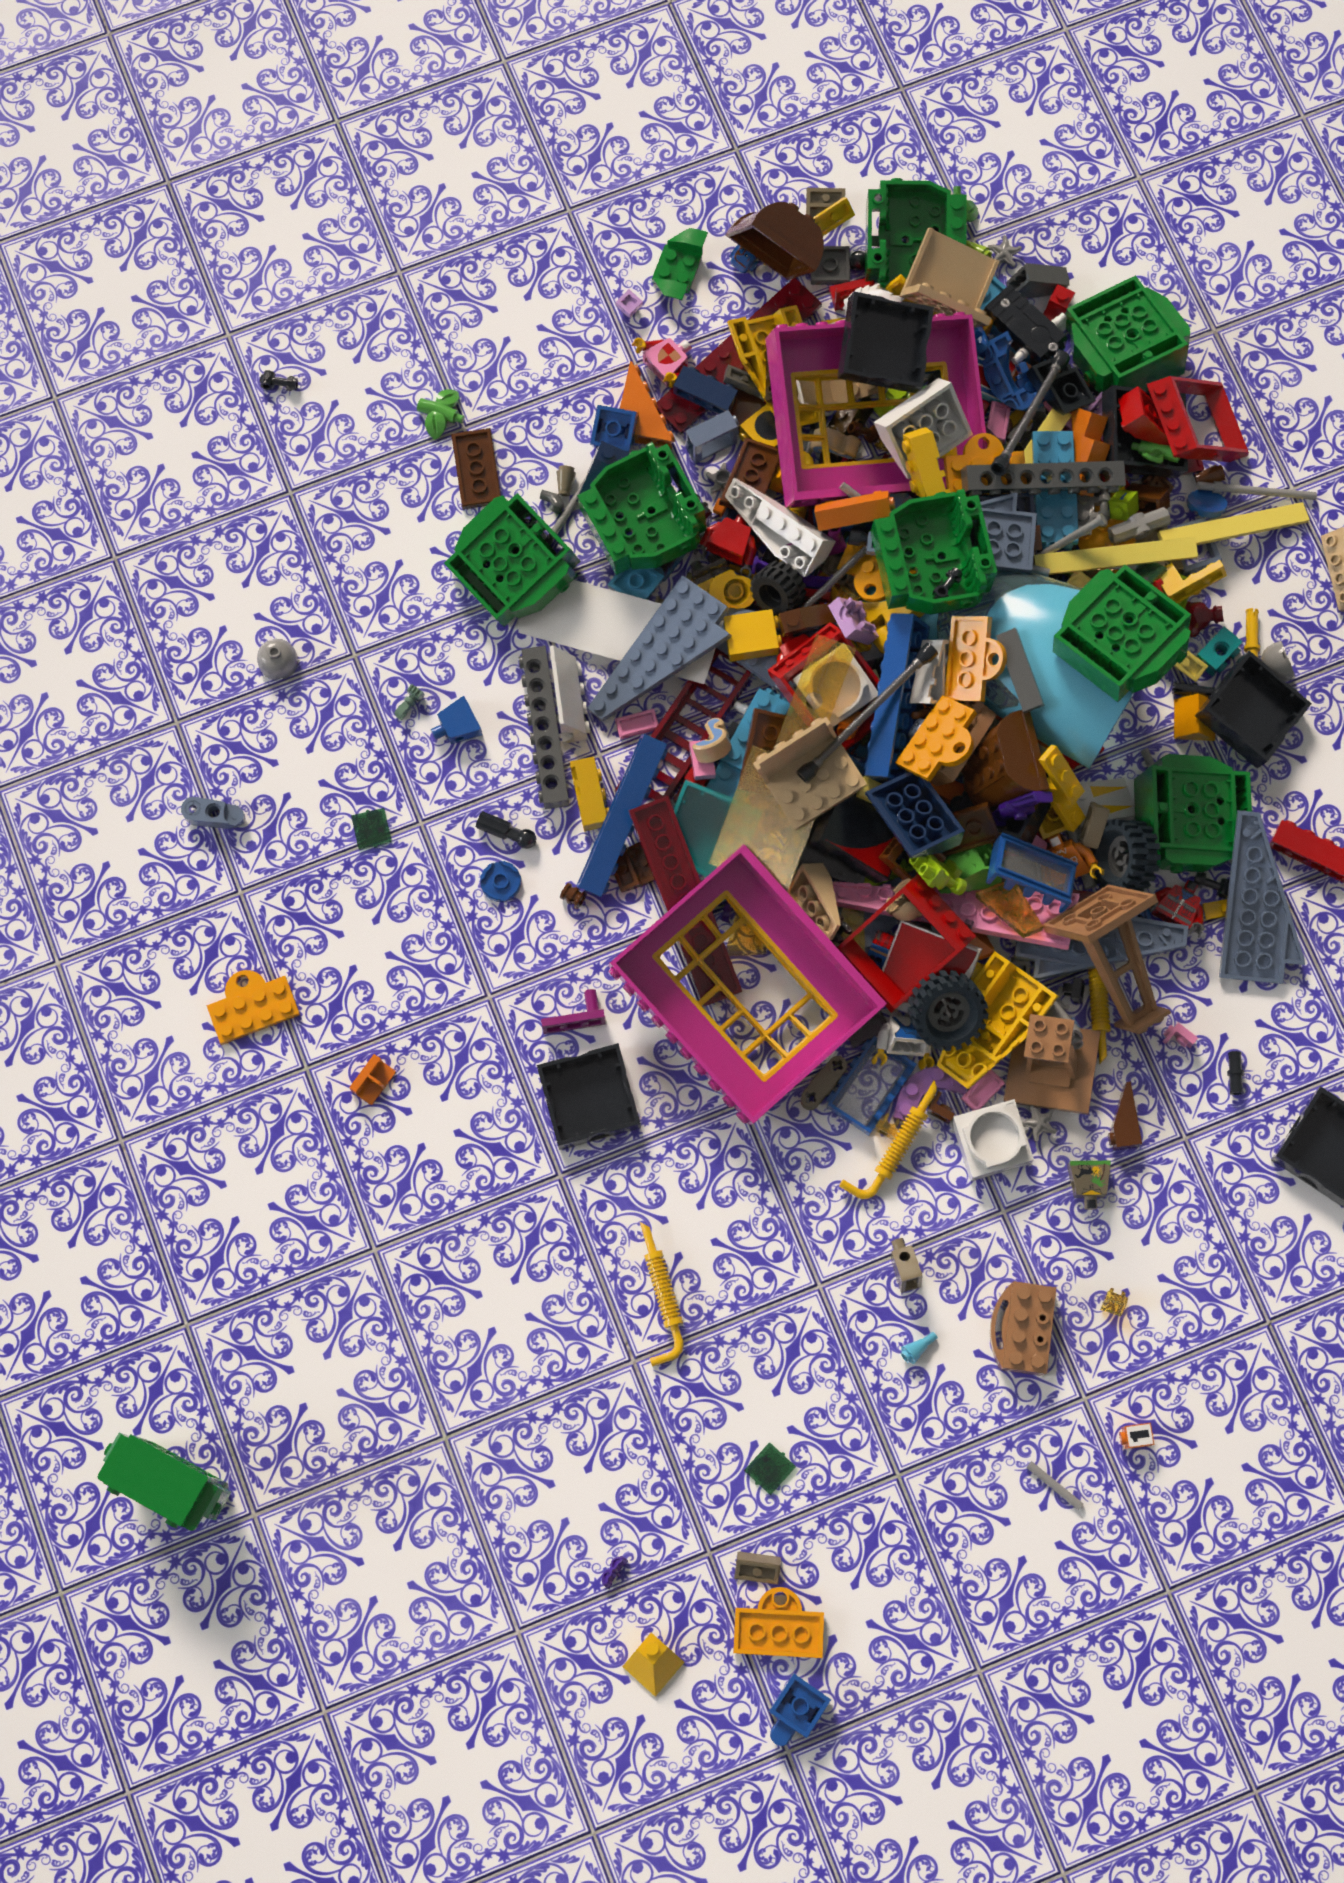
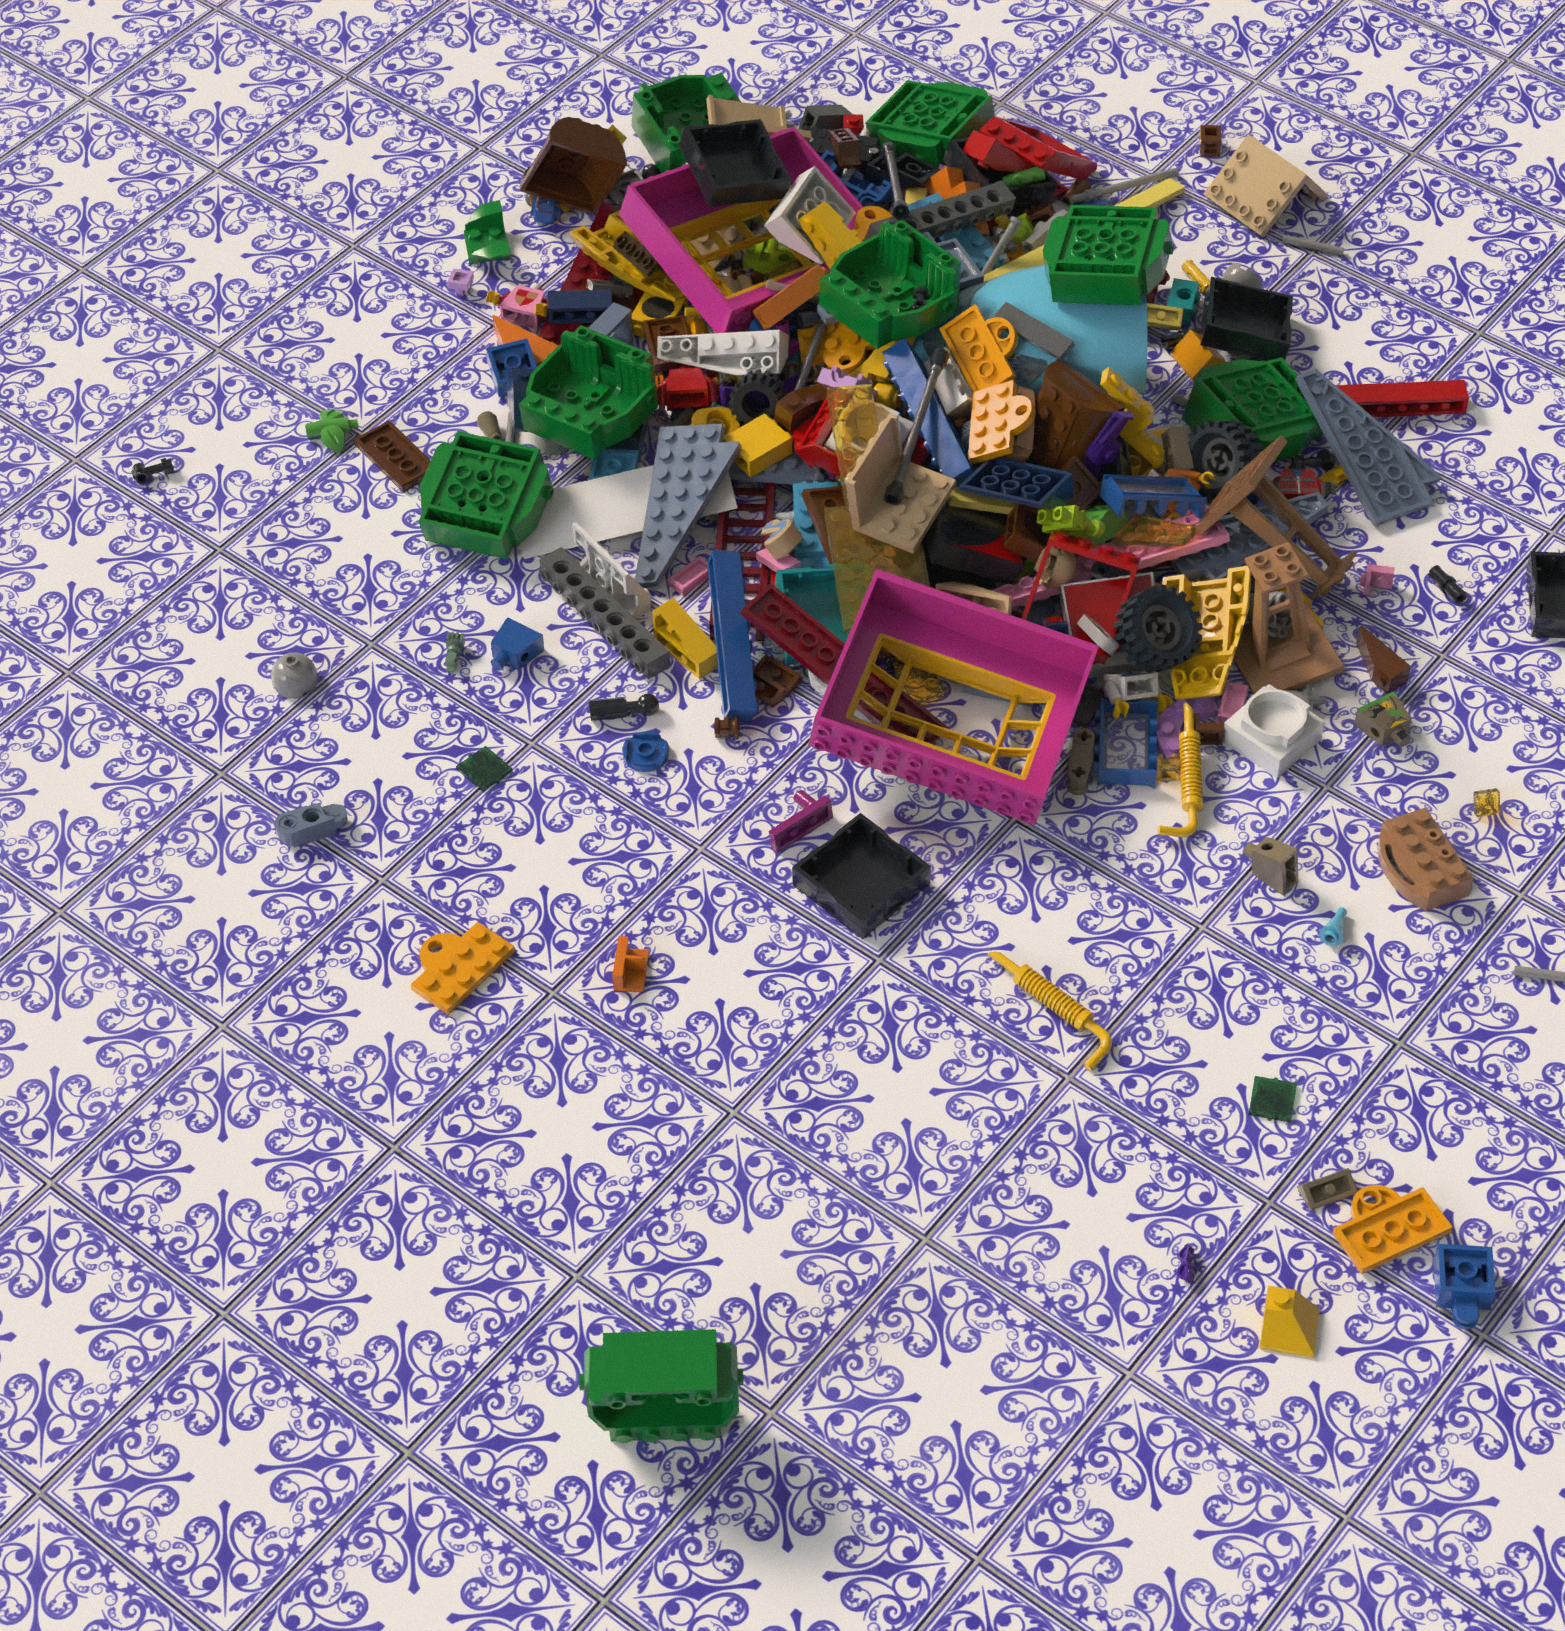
camera: 30 degrees left, 25 degrees down
none -> reddish brown slope [828,128,861,169]
none -> light grey beam [1077,614,1120,655]

